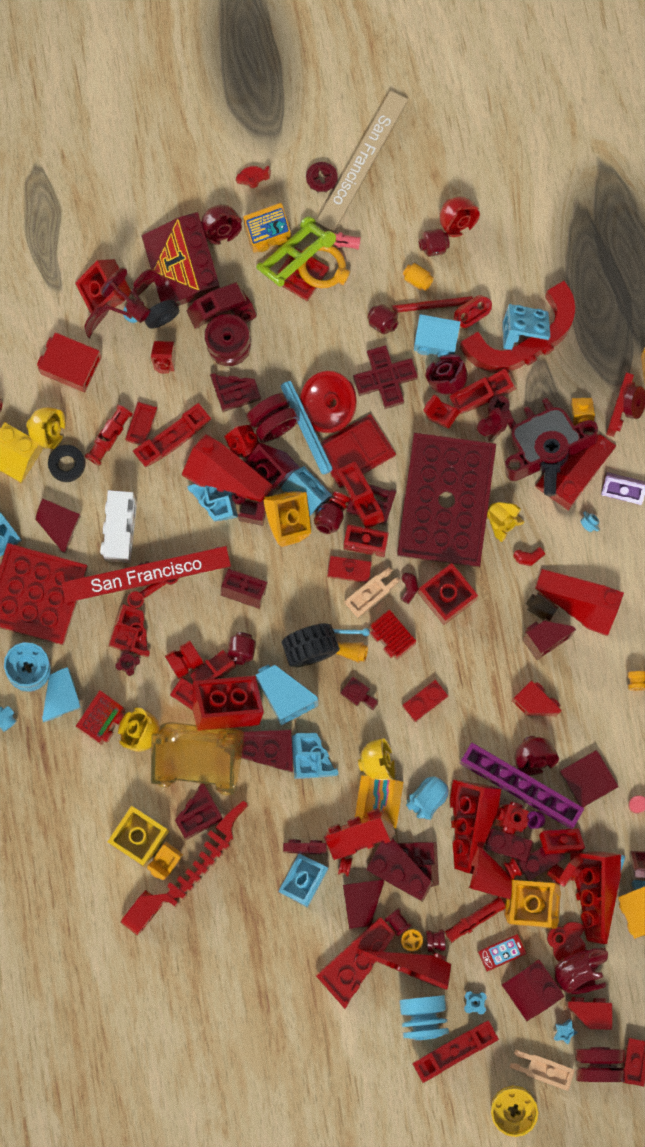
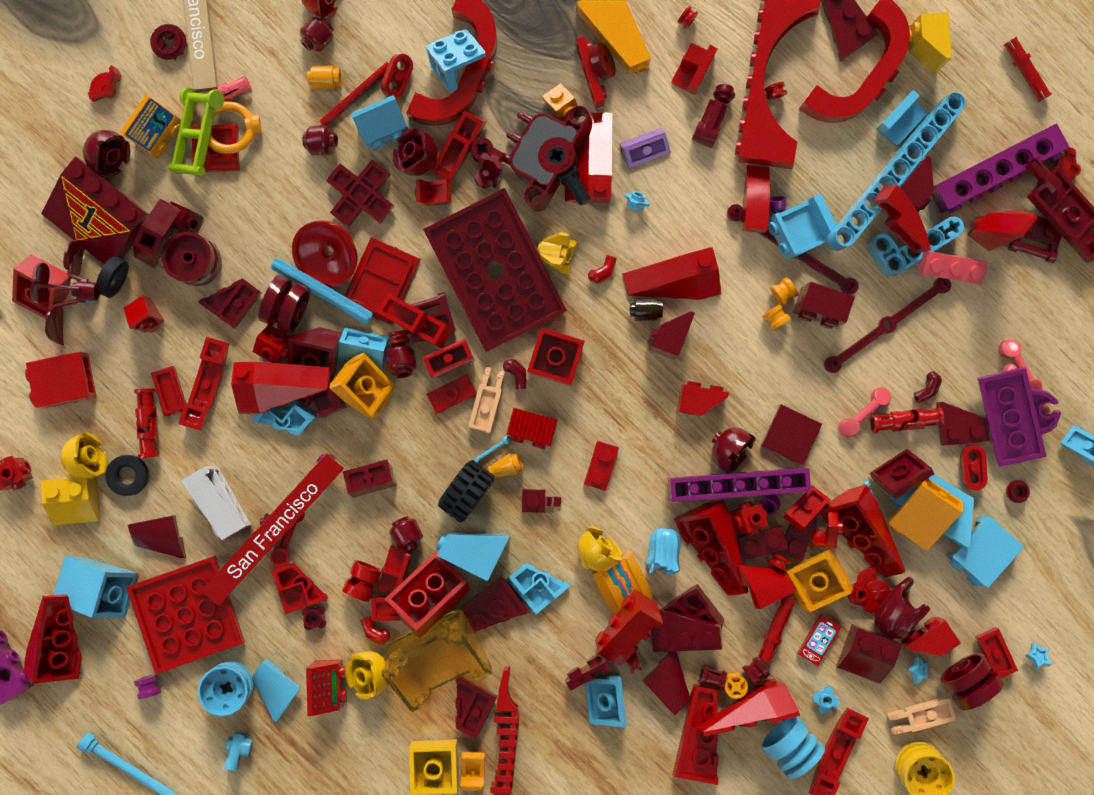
camera: 35 degrees left, 10 degrees up
none -> red arm [360,616,391,645]

